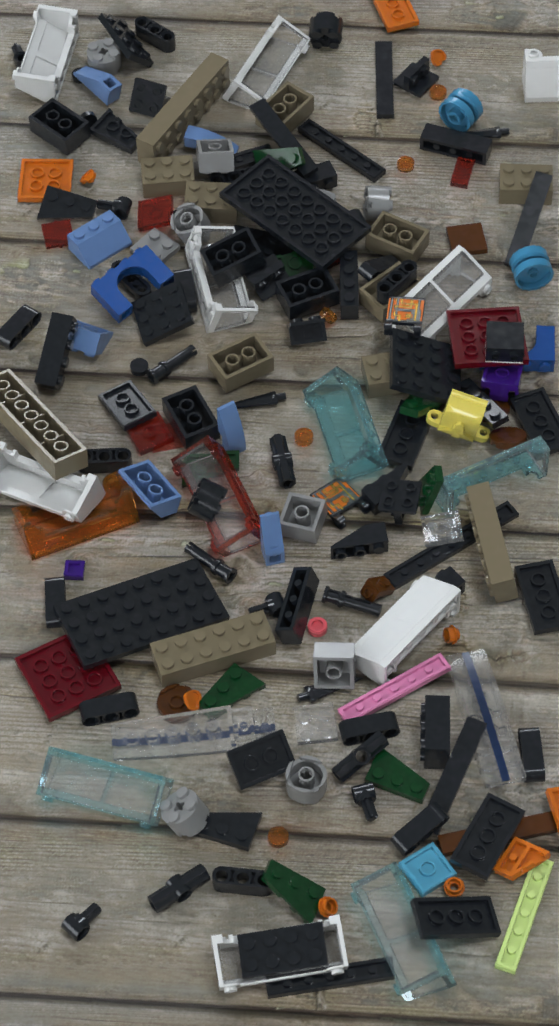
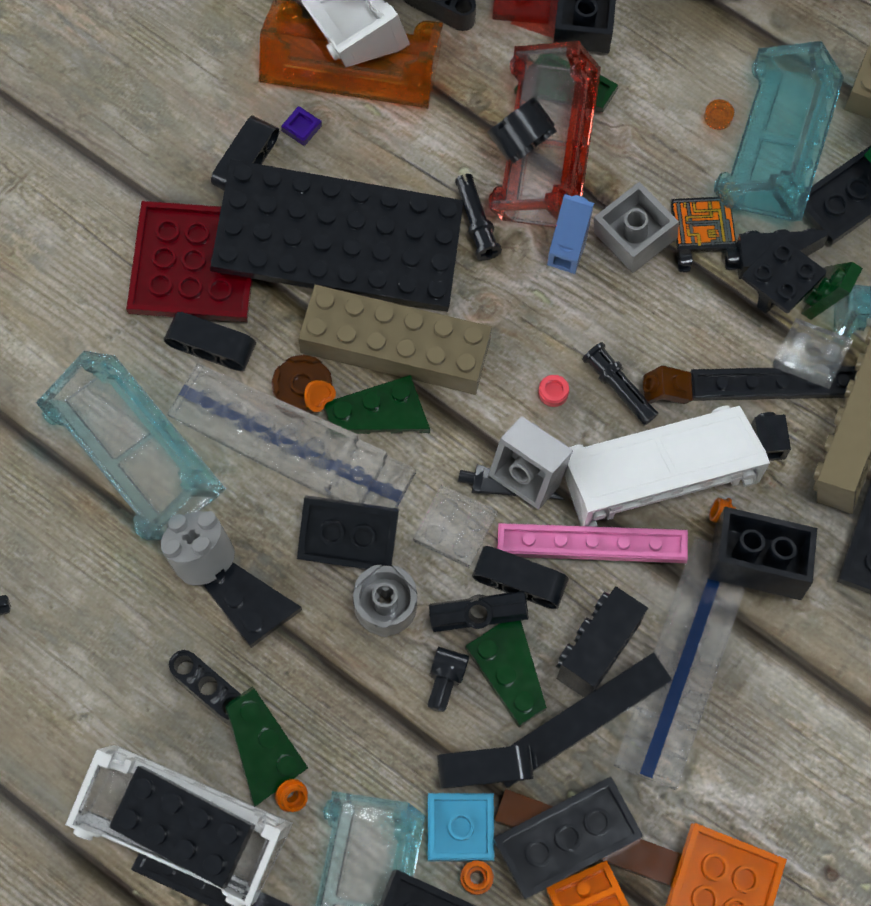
camera: 30 degrees right, 15 degrees up
medium blue slope [118,459,182,518] -> none
black piece [147,864,210,913] -> none
medium blue slope [217,401,246,453] -> none
black bar [235,391,286,409] -> none
black axle [248,592,284,618] -> none
clear orange tile [268,826,289,848] -> none
black piece [269,434,296,489] -> none
black brick [275,567,319,645] -> none
black slope [331,522,389,559] -> none
black beam [518,727,545,783] -> none
none -> black brick [708,507,818,600]

